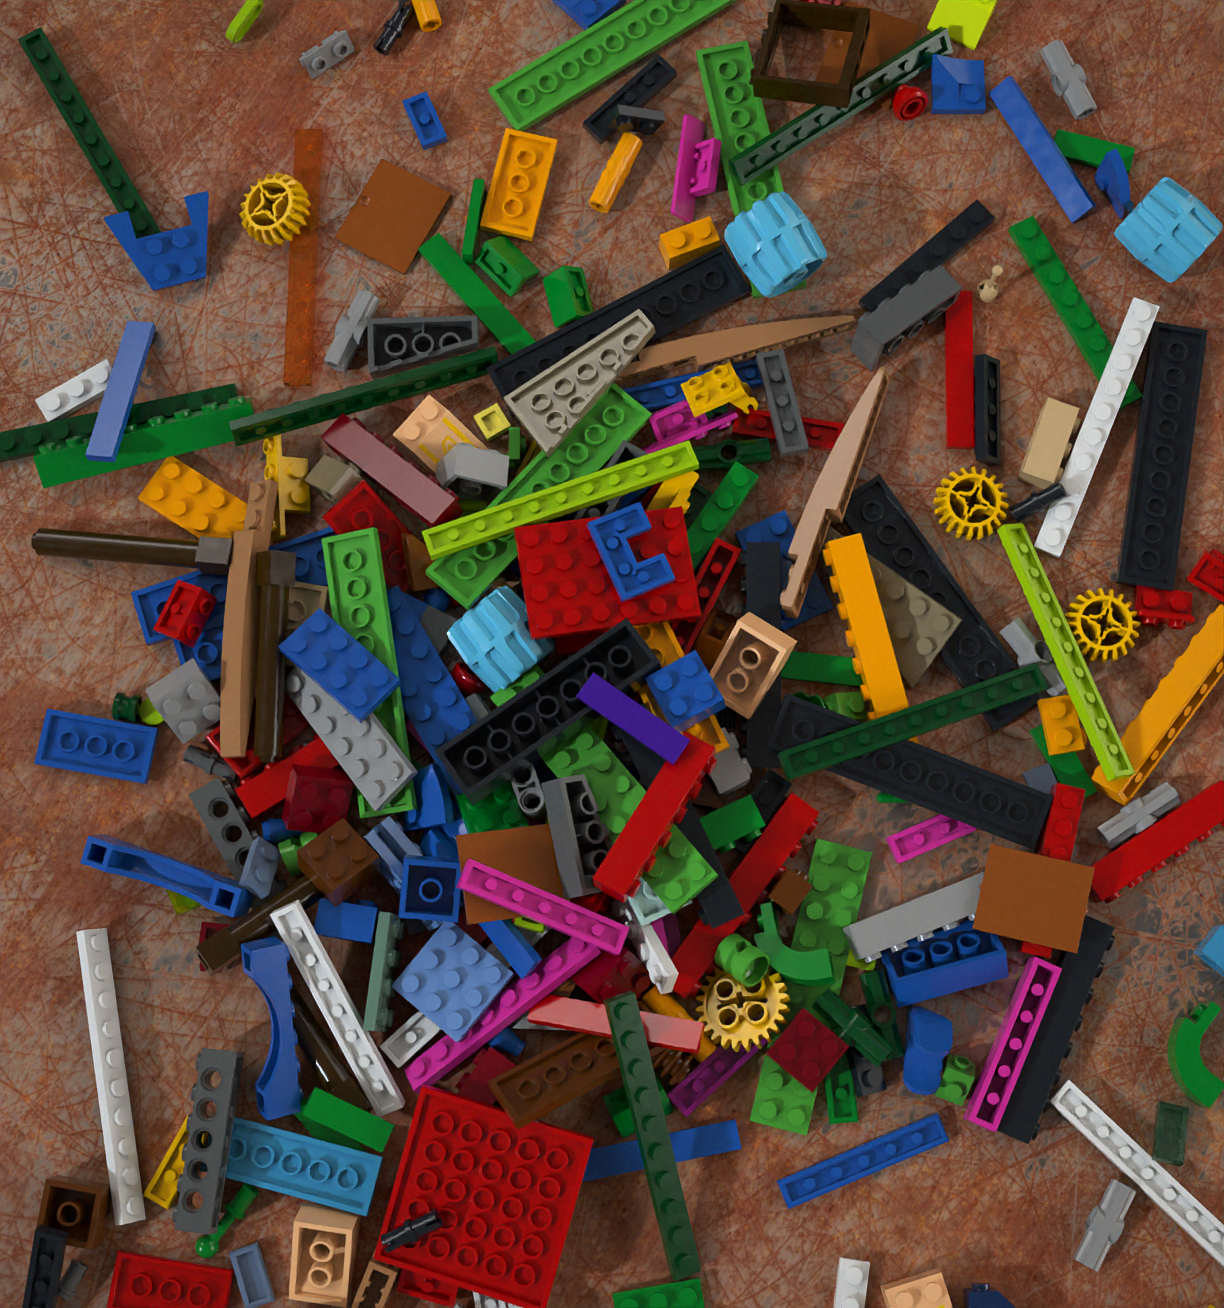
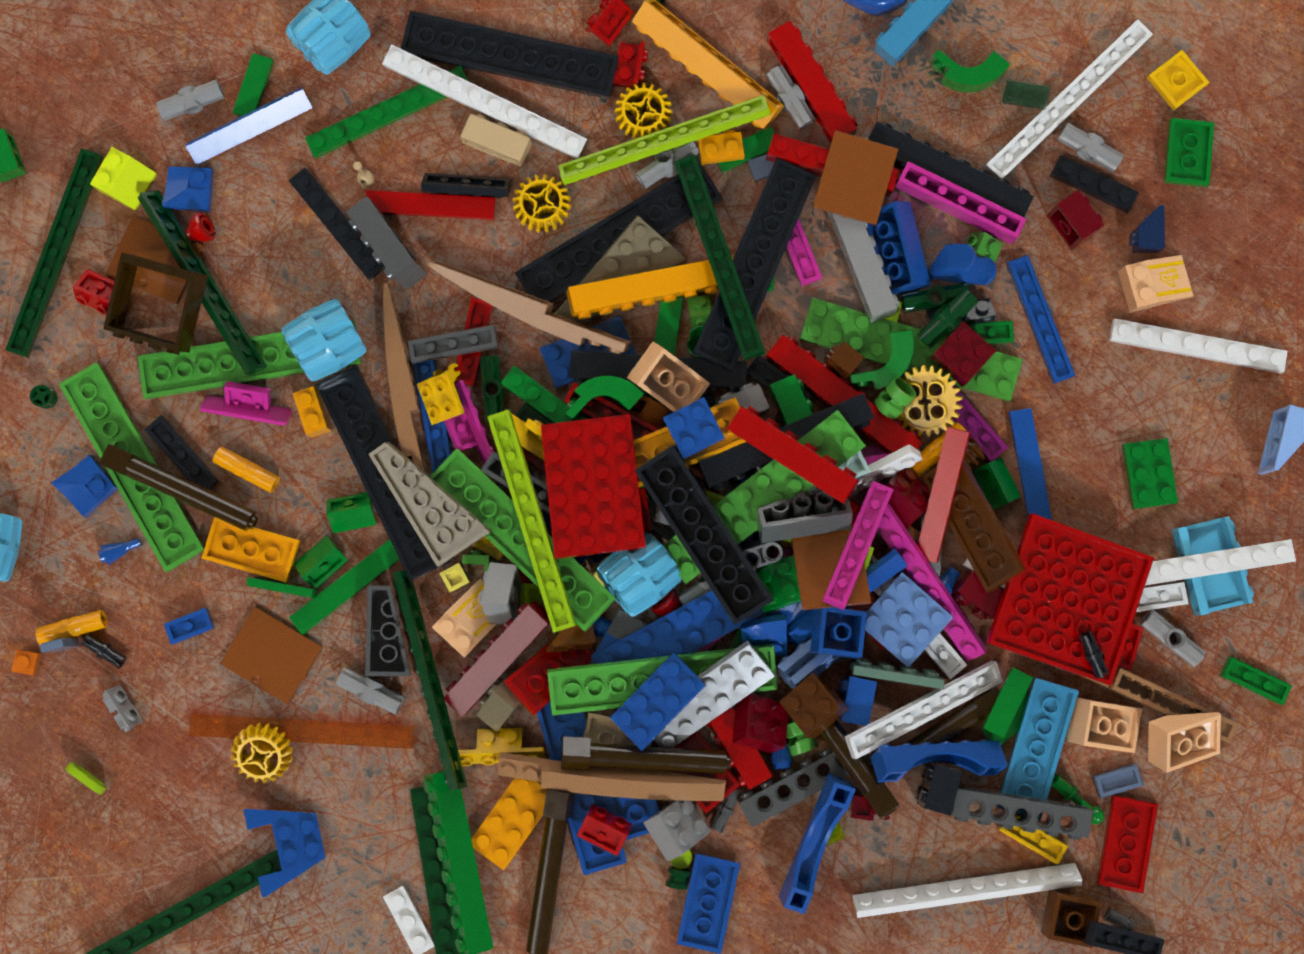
camera: 85 degrees left, 5 degrees up
tile [85,321,156,462] -> none
sand blue plate [239,836,281,899] -> none
dark purple tile [576,672,690,765] -> none
blue plate [587,502,675,603] -> none
dark green plate [603,991,702,1281] -> none
black plate [605,105,666,135] -> none
black pin [1009,480,1067,523] -> none
blue plate [1094,148,1134,220] -> none
none -> dark brown brick [98,443,258,531]
none -> blue cone [98,538,141,565]
none -> green arch [565,376,644,419]
none -> black brick [915,762,963,816]
none -> dark red brick [1046,189,1104,251]
none -> black plate [1049,155,1139,213]

